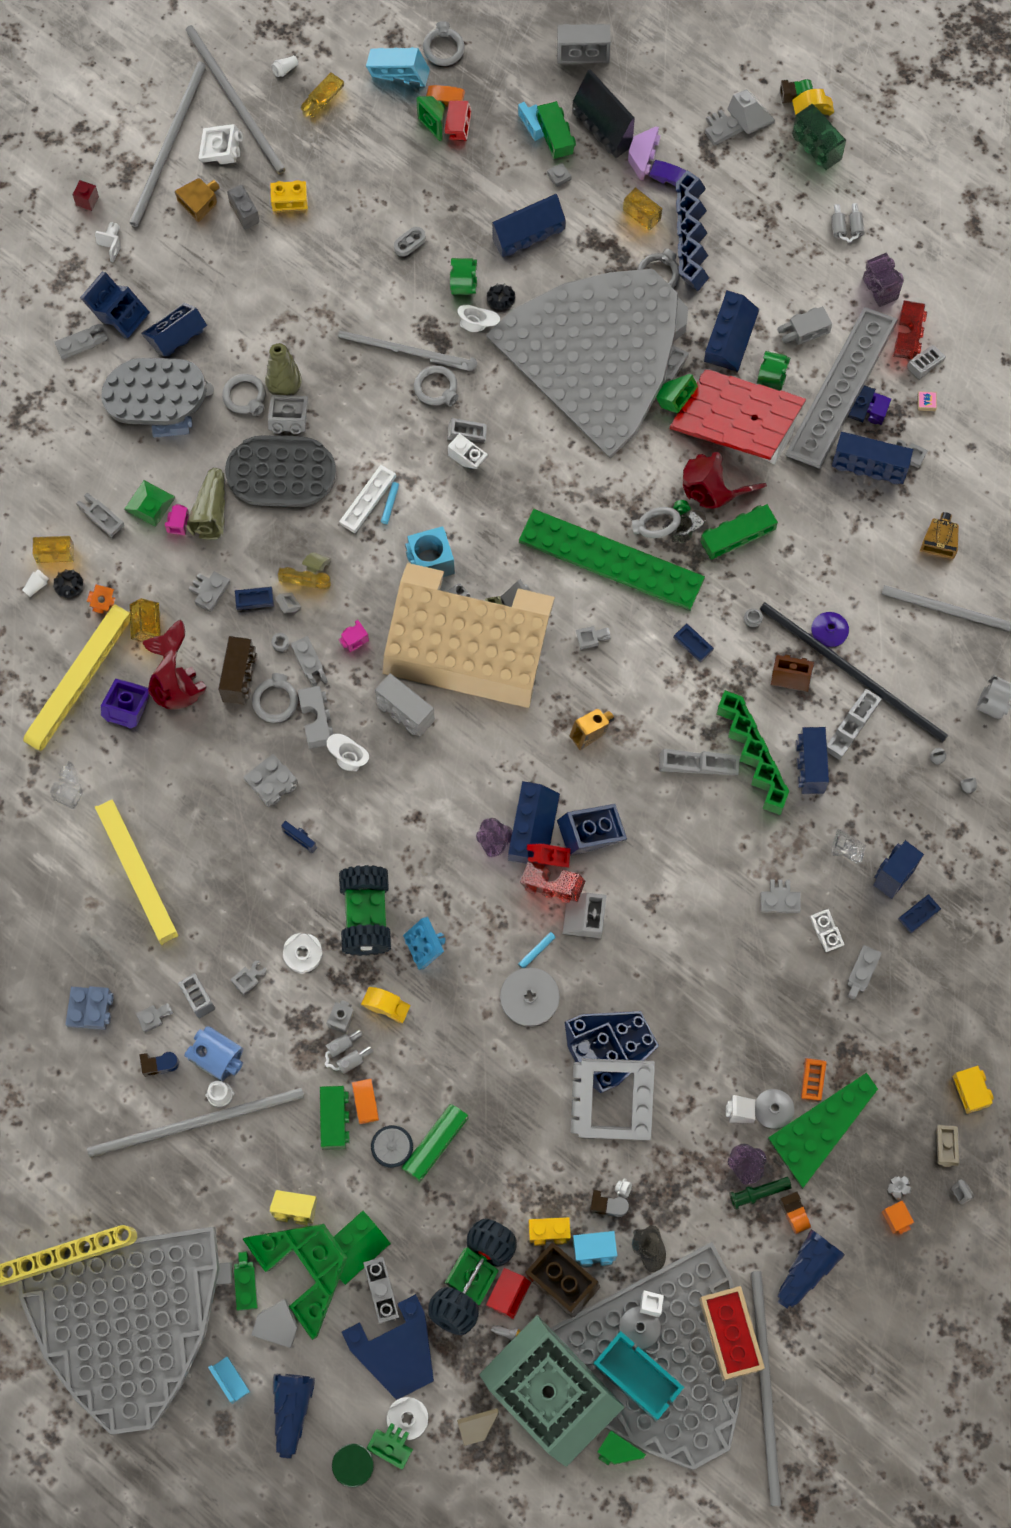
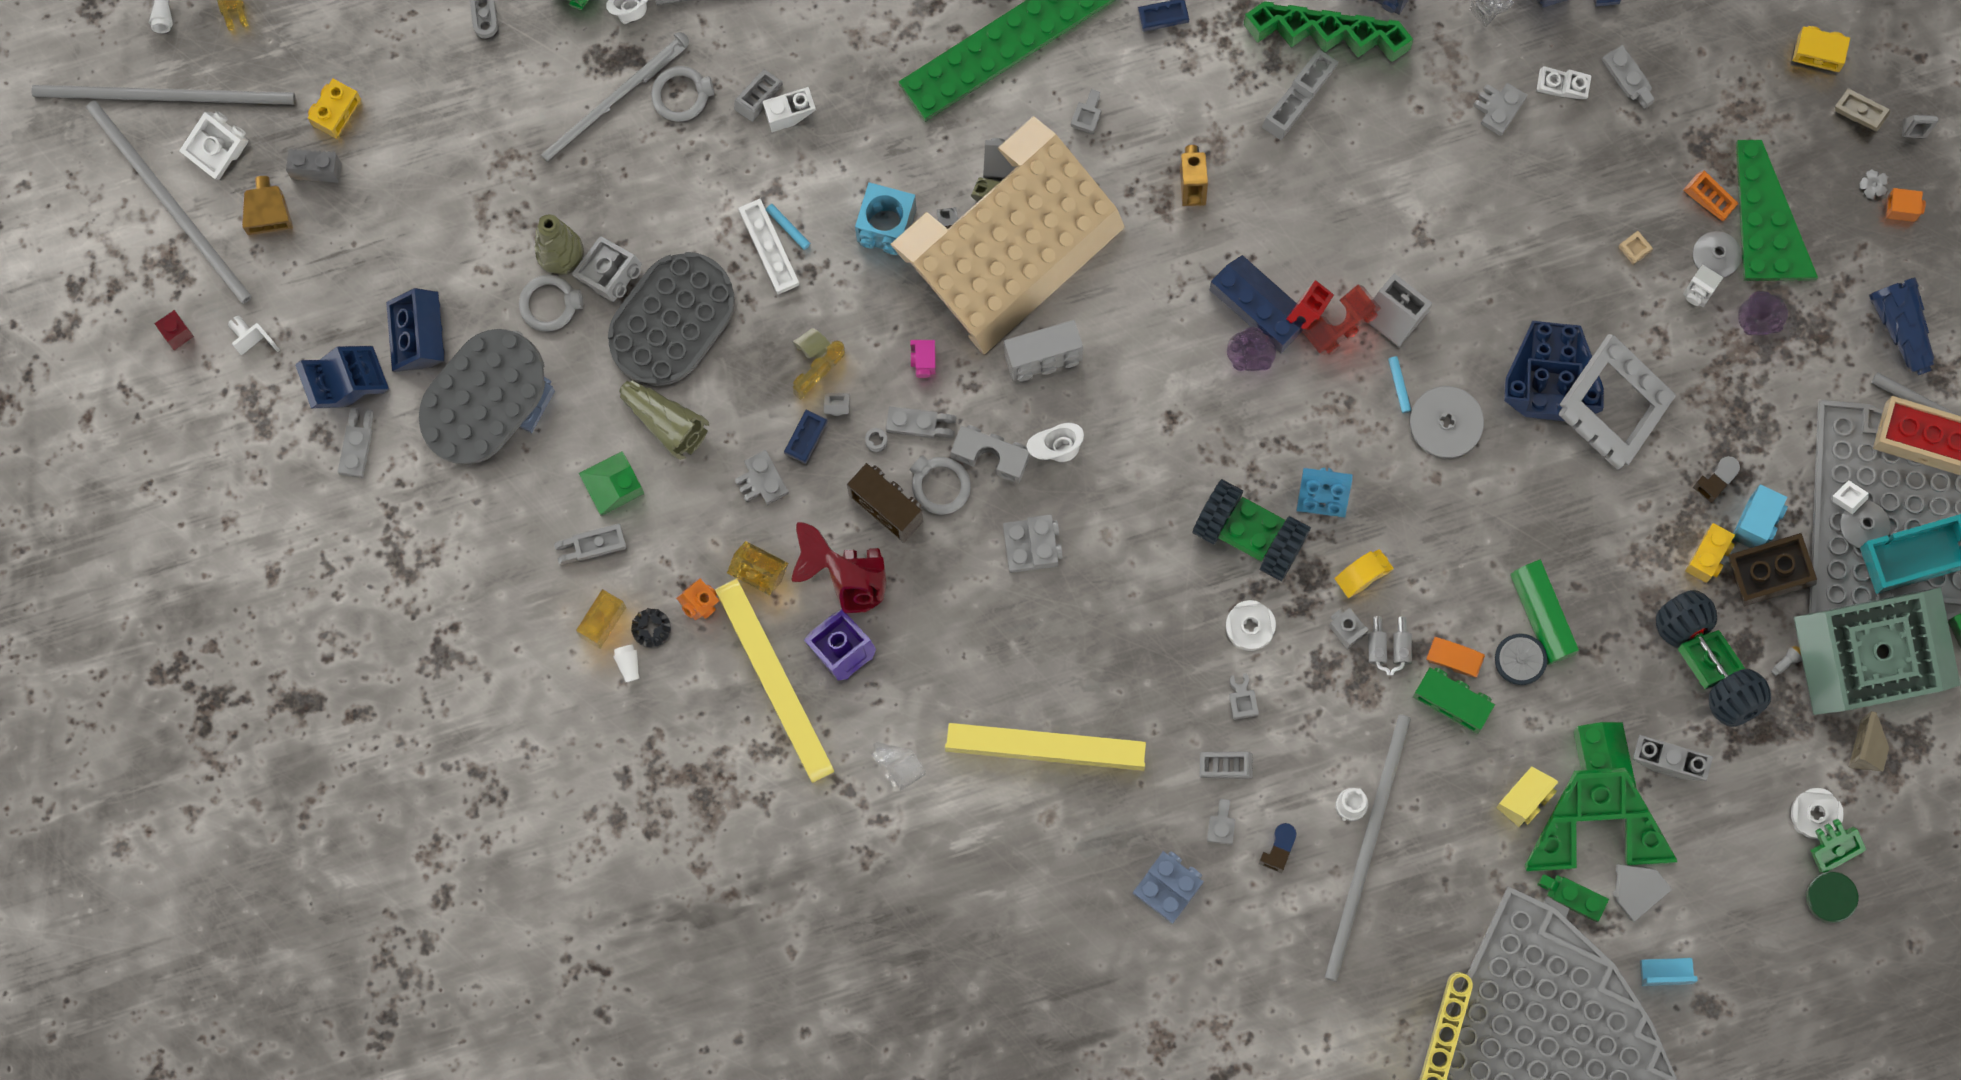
camera: 55 degrees left, 5 degrees up
dark pink brick [165,504,190,535] -> none
medium blue cylinder [184,1027,243,1081] -> none
dark blue cone [273,1374,315,1458] -> none
dark blue plate [281,820,317,853] -> none
dark blue wedge [341,1294,434,1400] -> none
red brick [486,1268,532,1320] -> none
dark blue slope [557,804,627,856] -> none
white plate [615,1178,632,1198] -> none
clear smoke piece [632,1225,666,1273] -> none
dark green pin [729,1176,792,1210] -> none
leg [779,1191,811,1234] -> none
none -> tan tile [1618,231,1653,265]

